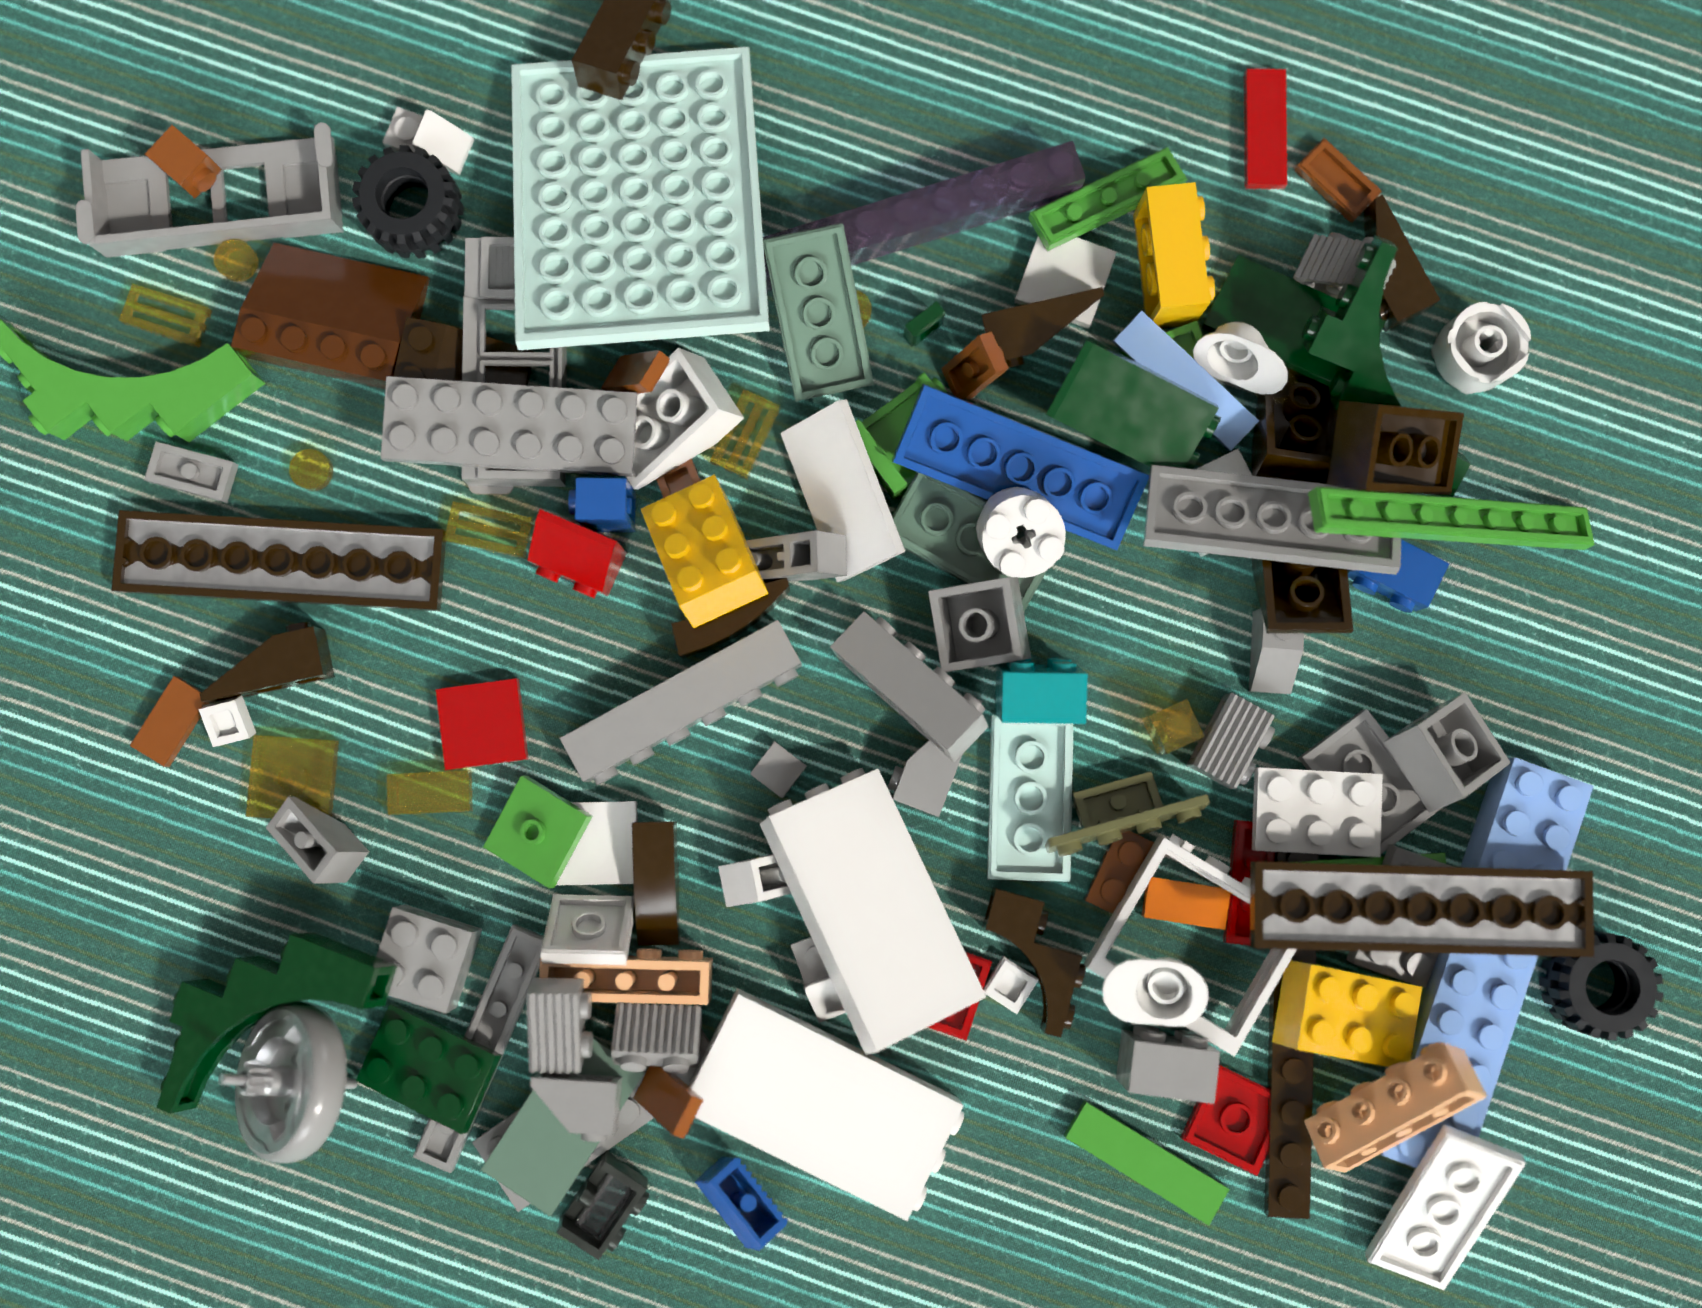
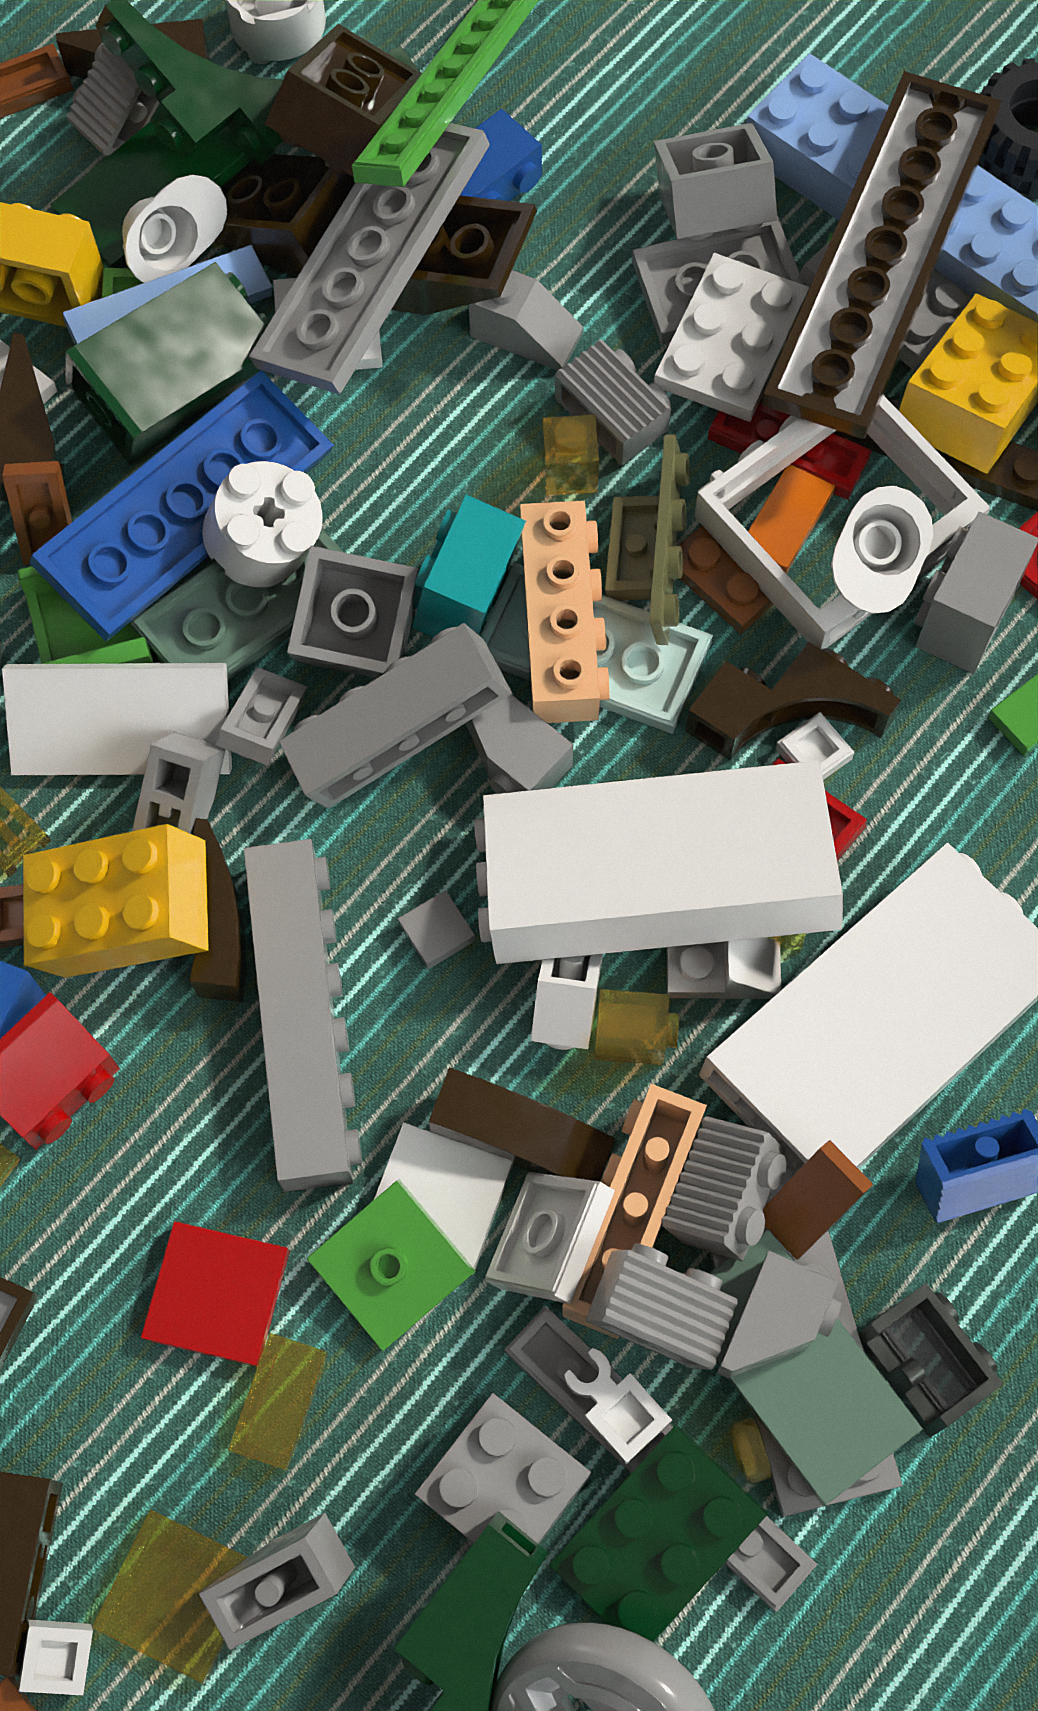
camera: 65 degrees left, 15 degrees down
none -> light grey plate [216,667,307,765]
none -> light nougat brick [520,501,610,723]
none -> white plate [564,1348,672,1464]
none -> clear yellow brick [595,989,679,1065]
none -> clear yellow tile [729,1417,771,1484]

